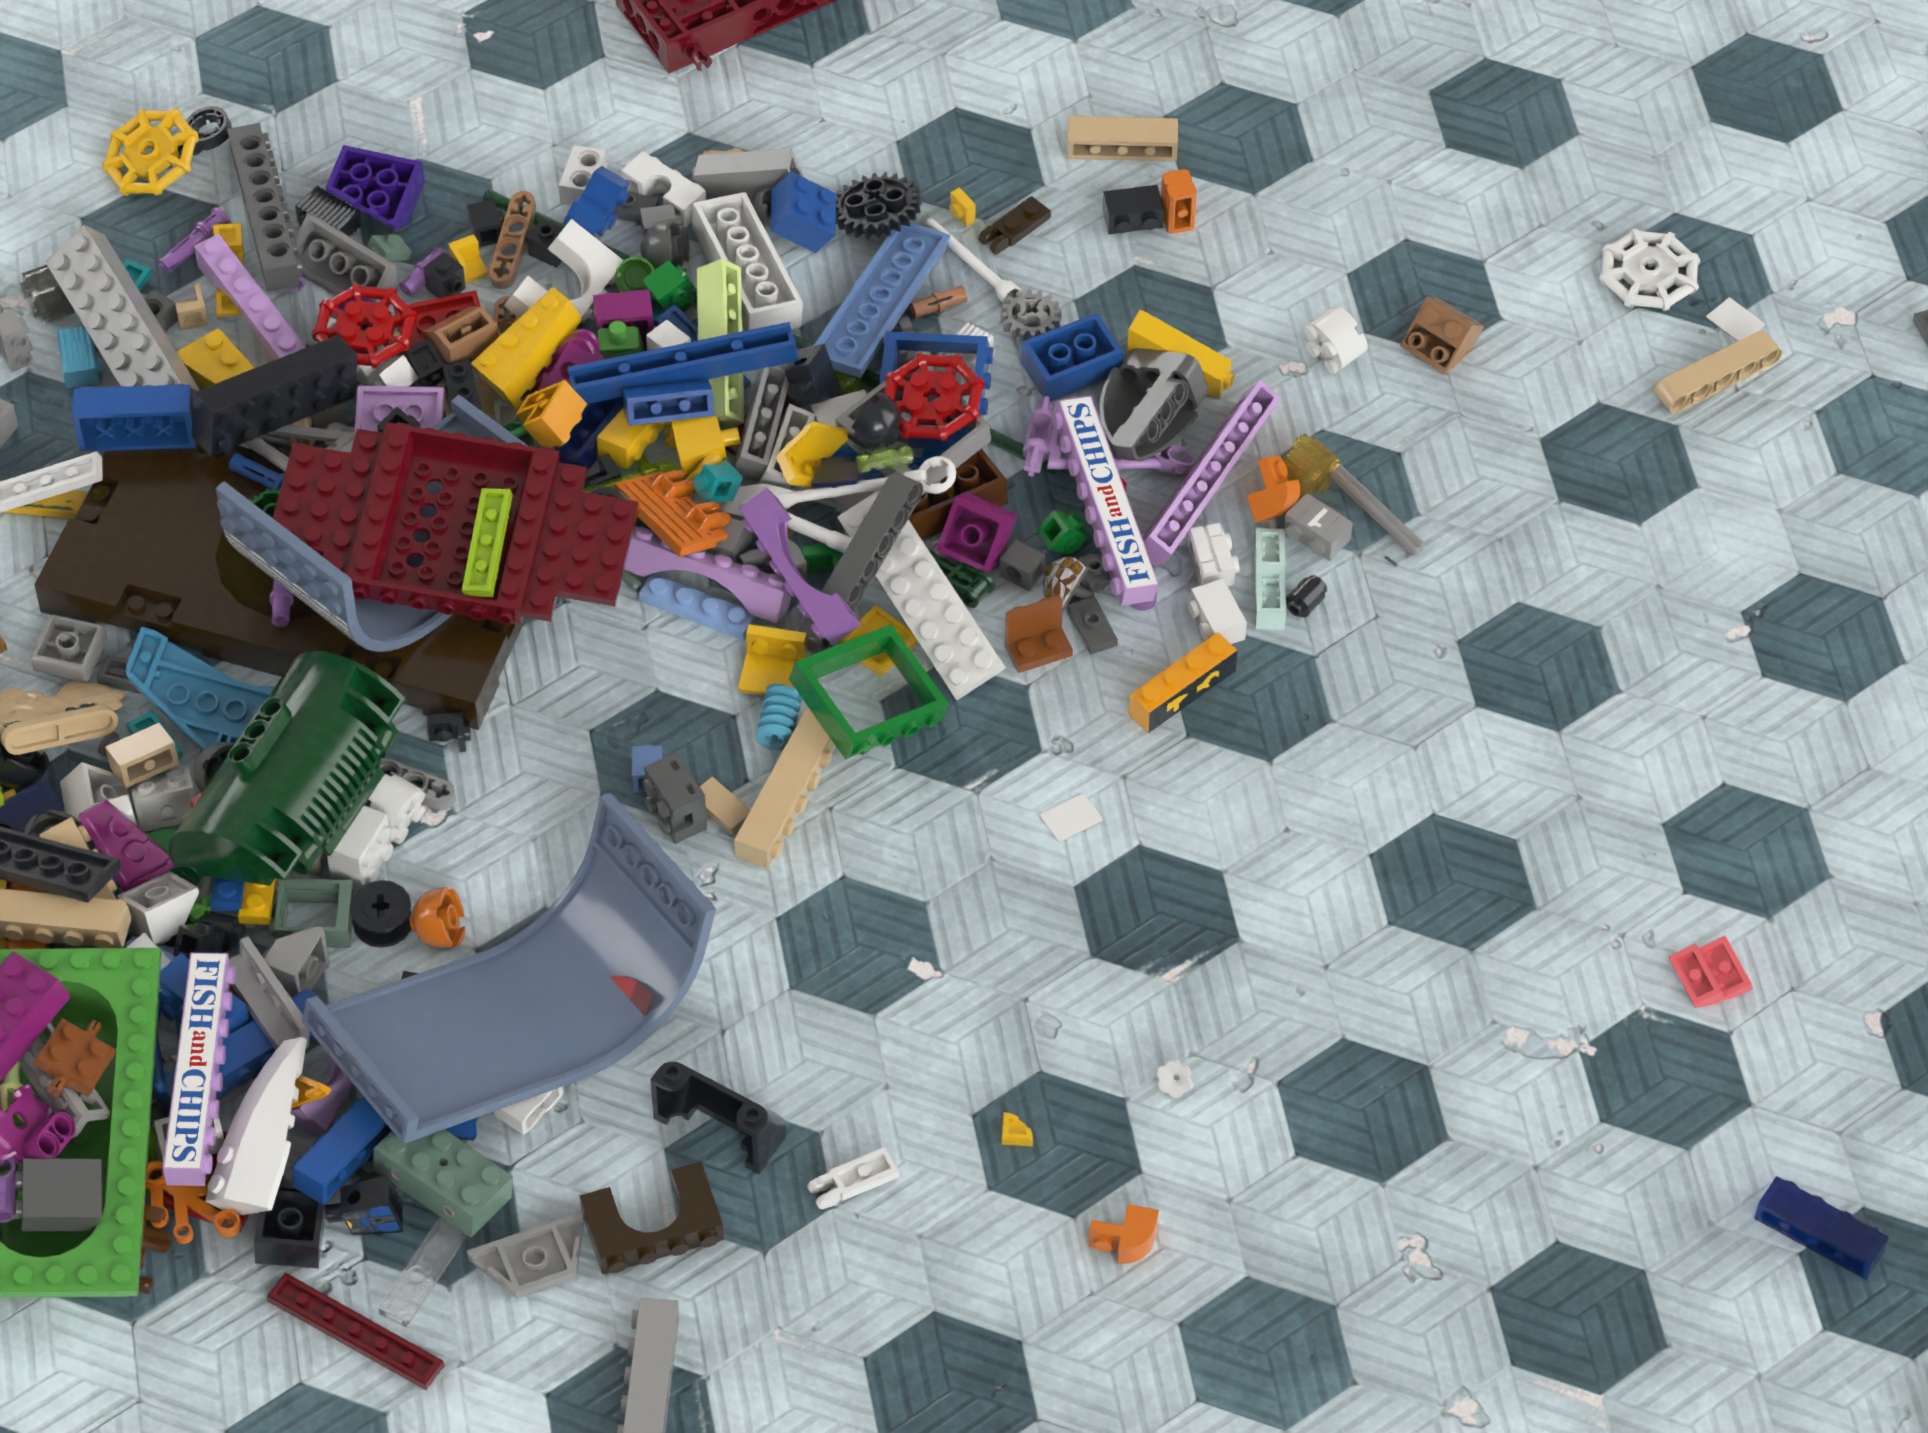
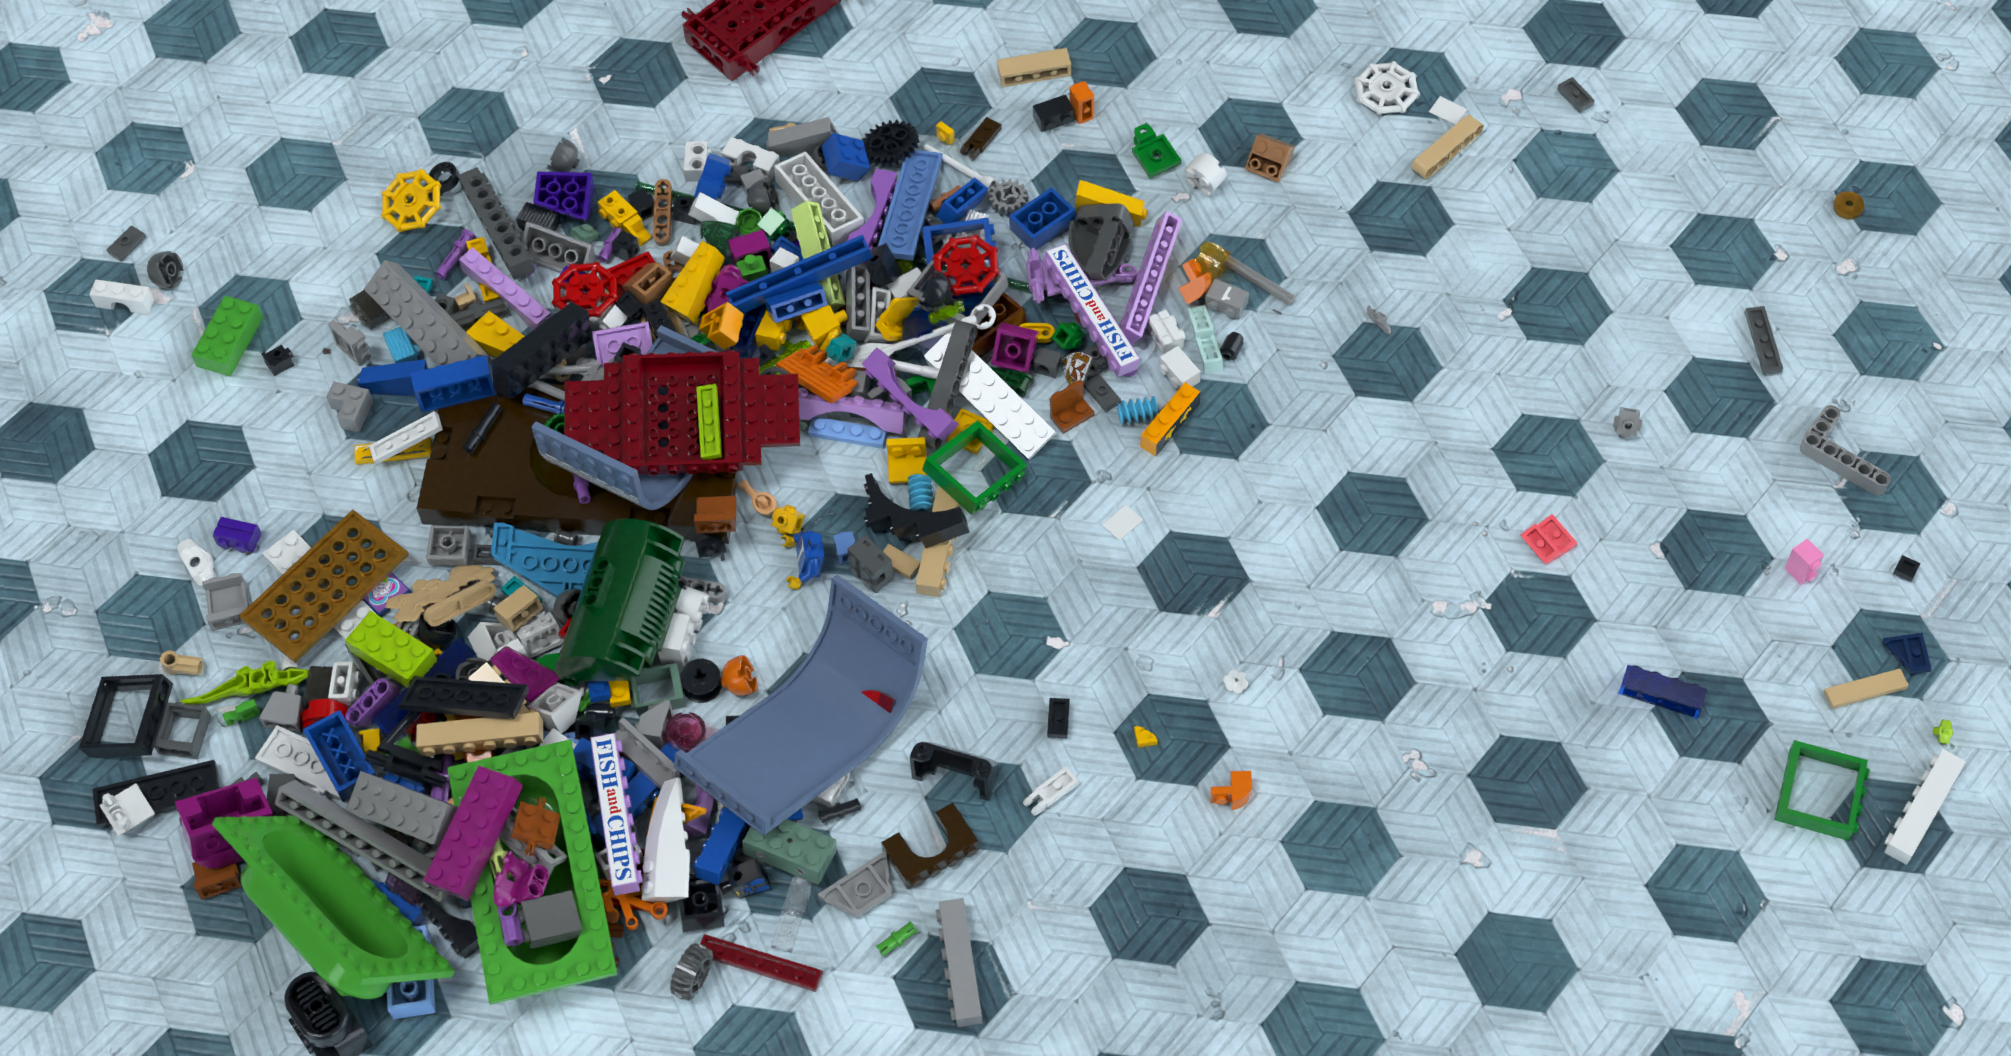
camera: 10 degrees left, 5 degrees up
none -> blue slope [357,360,429,396]
none -> dark grey piece [450,298,507,328]
none -> black pin [462,403,503,454]
none -> dark grey cylinder [547,137,580,172]
none -> dark grey bush [554,528,579,546]
none -> yellow brick [598,190,638,231]
none -> clear pink cylinder [665,712,706,753]
none -> dark grey gear [670,943,713,1001]
none -> dark orange bracket [694,496,736,533]
none -> clear green brick [700,221,739,257]
none -> light nougat piece [738,479,777,516]
none -> yellow brick [771,505,805,534]
none -> blue torso [781,530,824,590]
none -> black pin [818,798,861,823]
none -> medium lavender arch [847,168,898,264]
none -> black arch [864,473,970,548]
none -> bright green pin [876,921,918,957]
none -> blue brick [936,177,989,224]
none -> yellow plate [1019,323,1055,343]
none -> black plate [1047,698,1070,739]
none -> medium azure piece [1117,396,1158,425]
none -> green plate [1132,123,1182,178]
none -> light grey piece [1367,305,1391,335]
none -> light grey brick [1613,407,1642,438]

